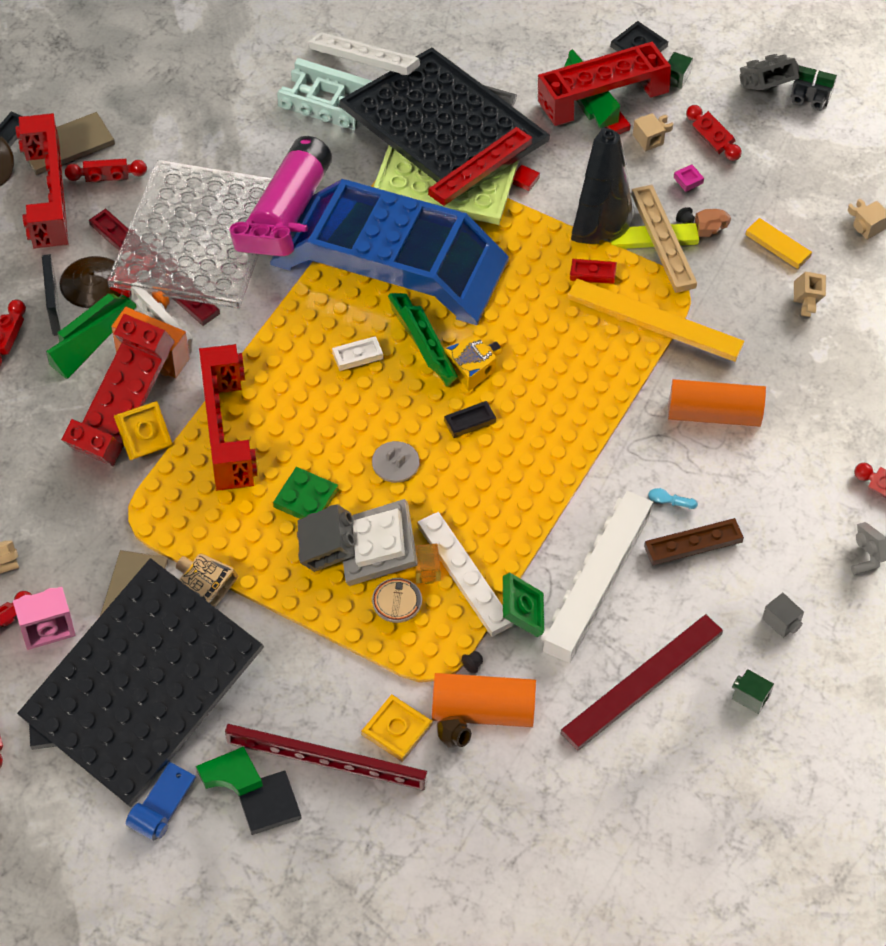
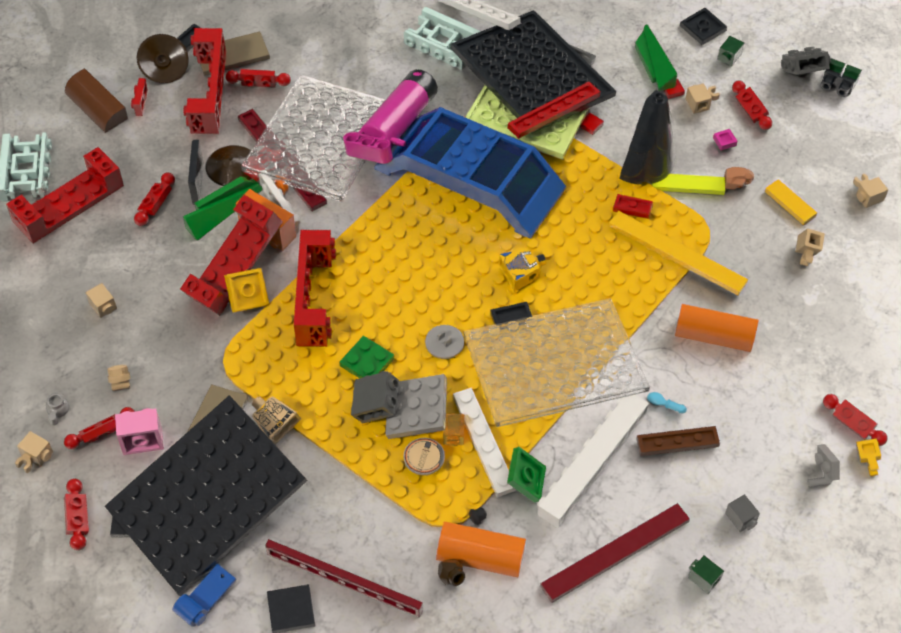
camera: 10 degrees right, 0 degrees up
green tile [196,746,263,796] -> none
white plate [332,336,383,371] -> none
white plate [353,508,405,567] -> none
yellow tile [361,694,433,762] -> none
green wedge [388,293,458,387] -> none
red plate [538,41,671,126] -> none
tan plate [631,185,697,293] -> none
black piece [676,207,695,224] -> none
none -> clear plate [464,298,650,427]

